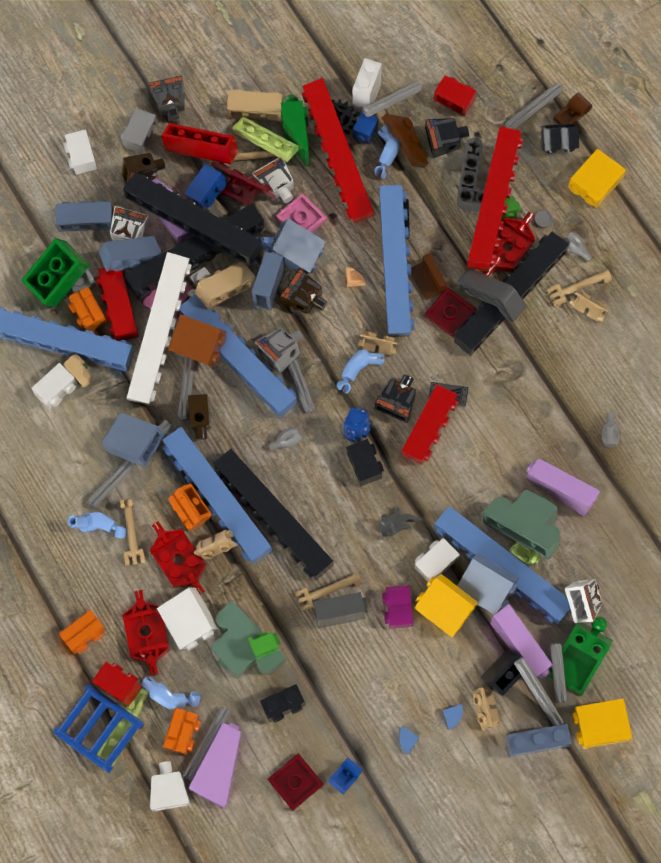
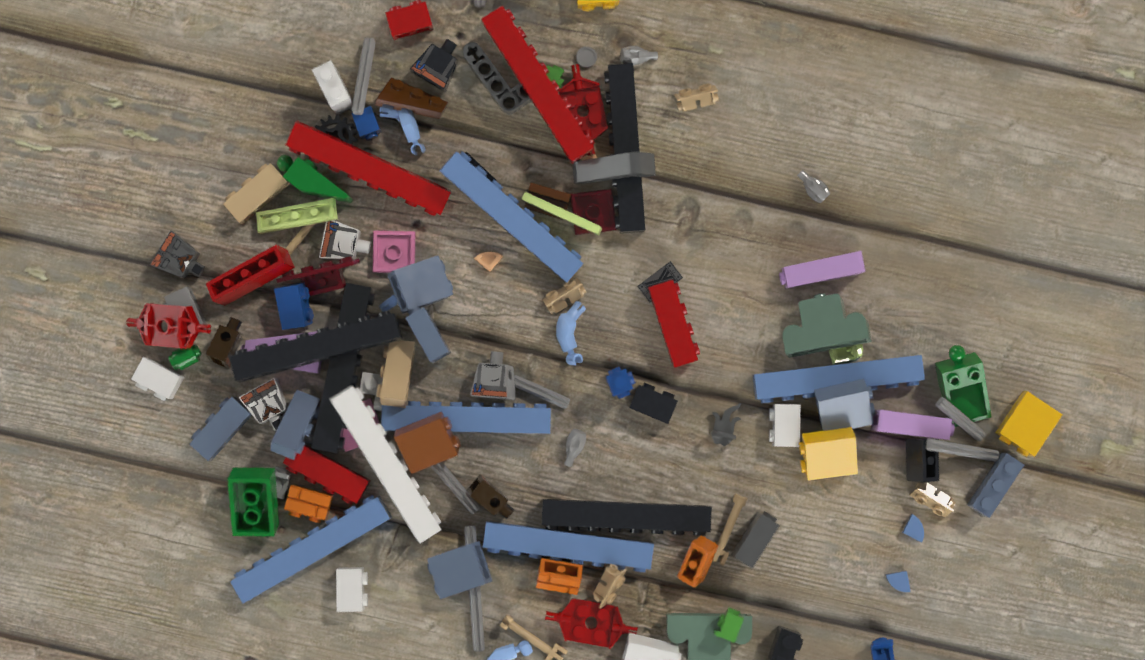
camera: 50 degrees left, 15 degrees up
tan rock [63,354,91,387] -> none
torso [280,268,327,314] -> none
torso [375,374,416,423] -> none
magenta brick [382,585,413,629] -> none
tan hinge [547,270,612,306] -> none
white torso [565,579,602,623] -> none
none -> red plate [126,303,211,349]
none -> green brick [168,344,202,371]
none -> yellowish green tile [522,192,602,235]
none -> orange brick [677,536,719,587]

